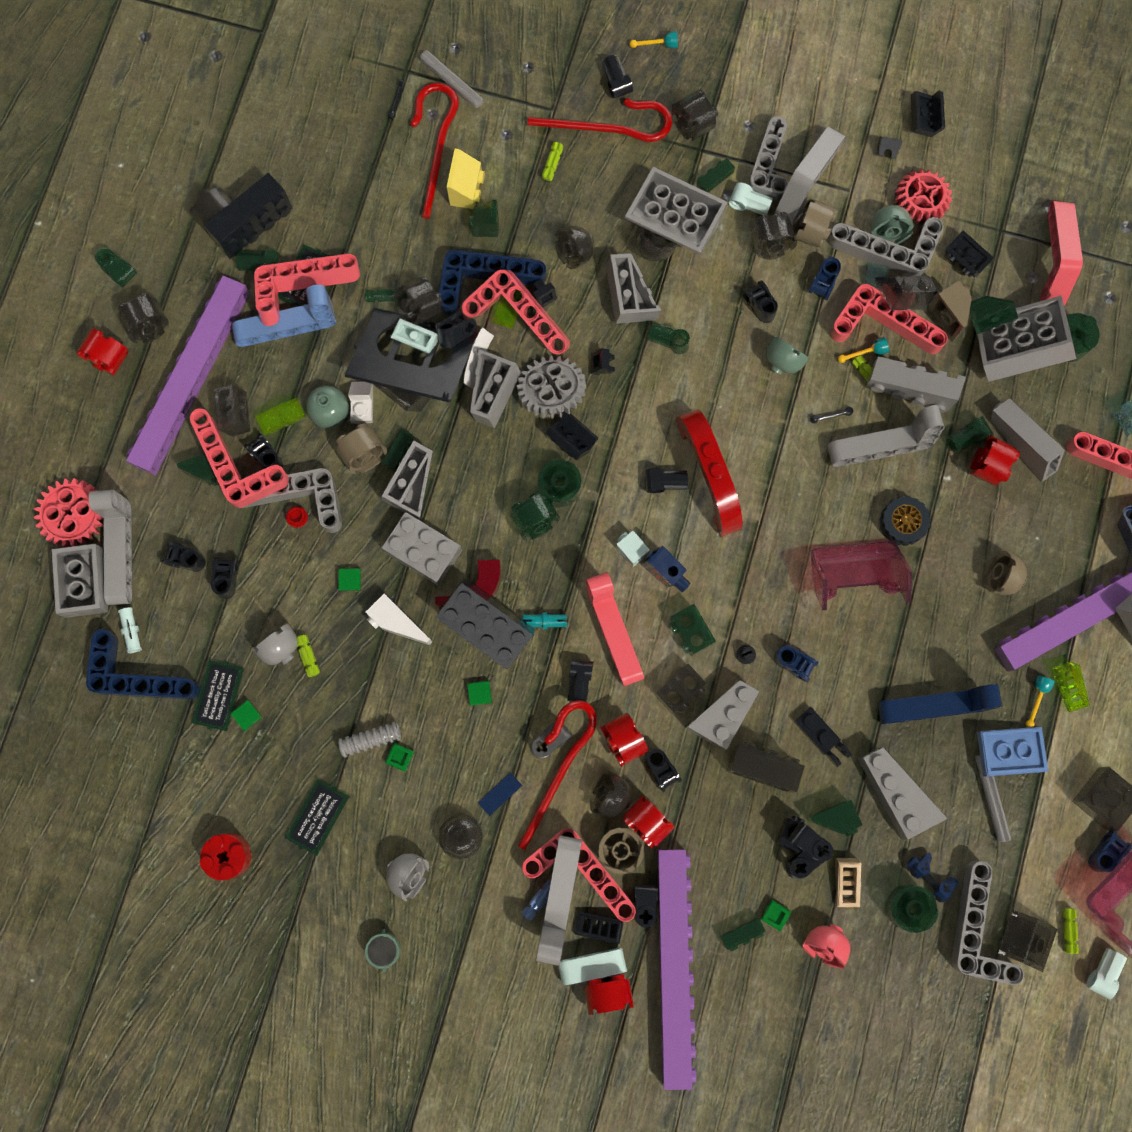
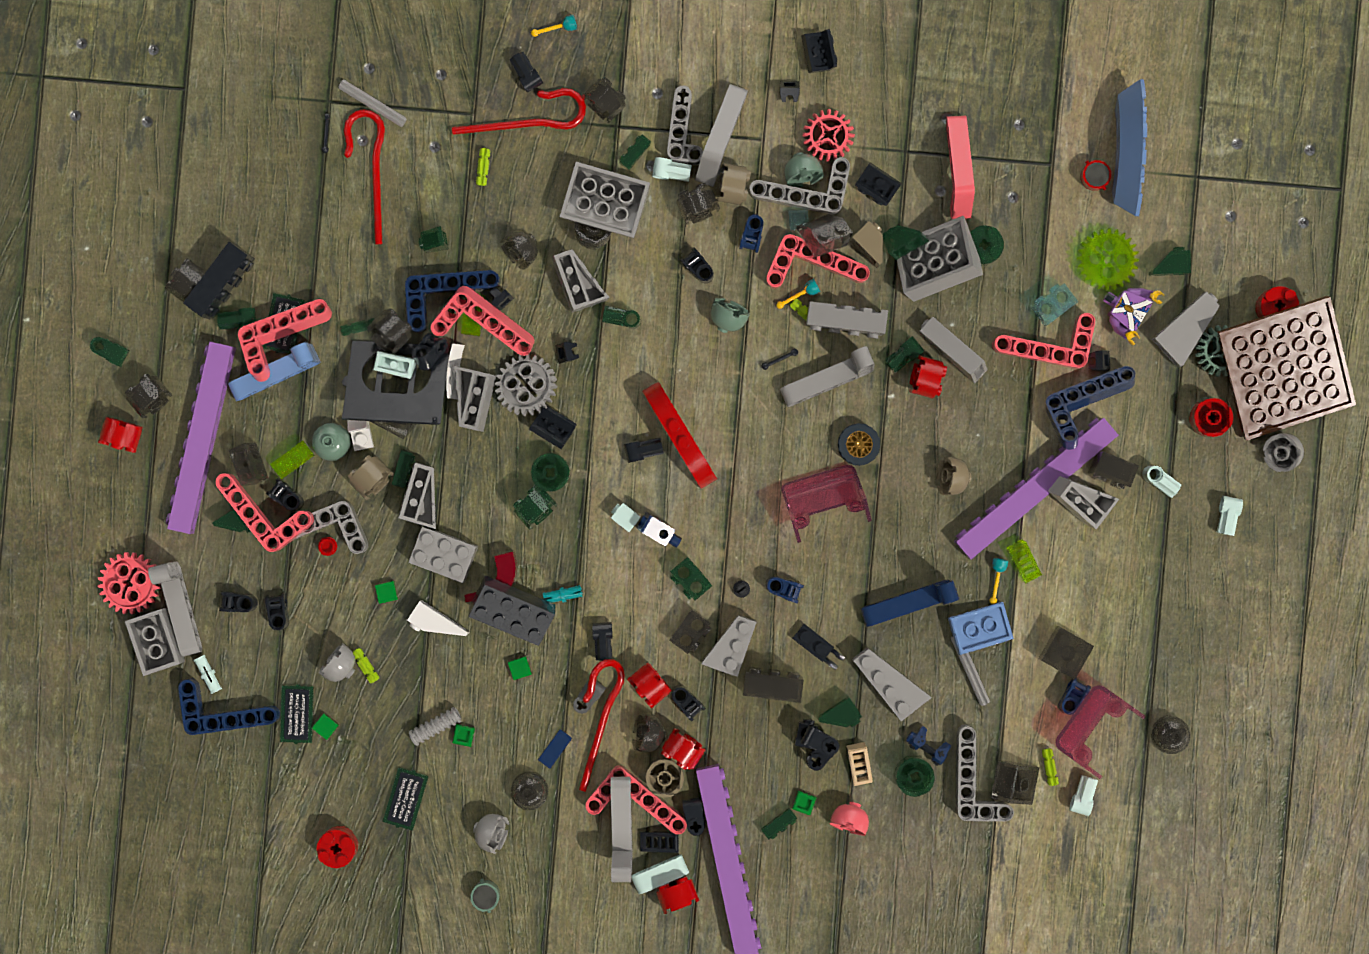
camera: 15 degrees left, 10 degrees up
light yellow slope [447,149,485,209] -> none
medium blue axle [522,879,551,921] -> none
coral beam [586,572,644,687] -> none

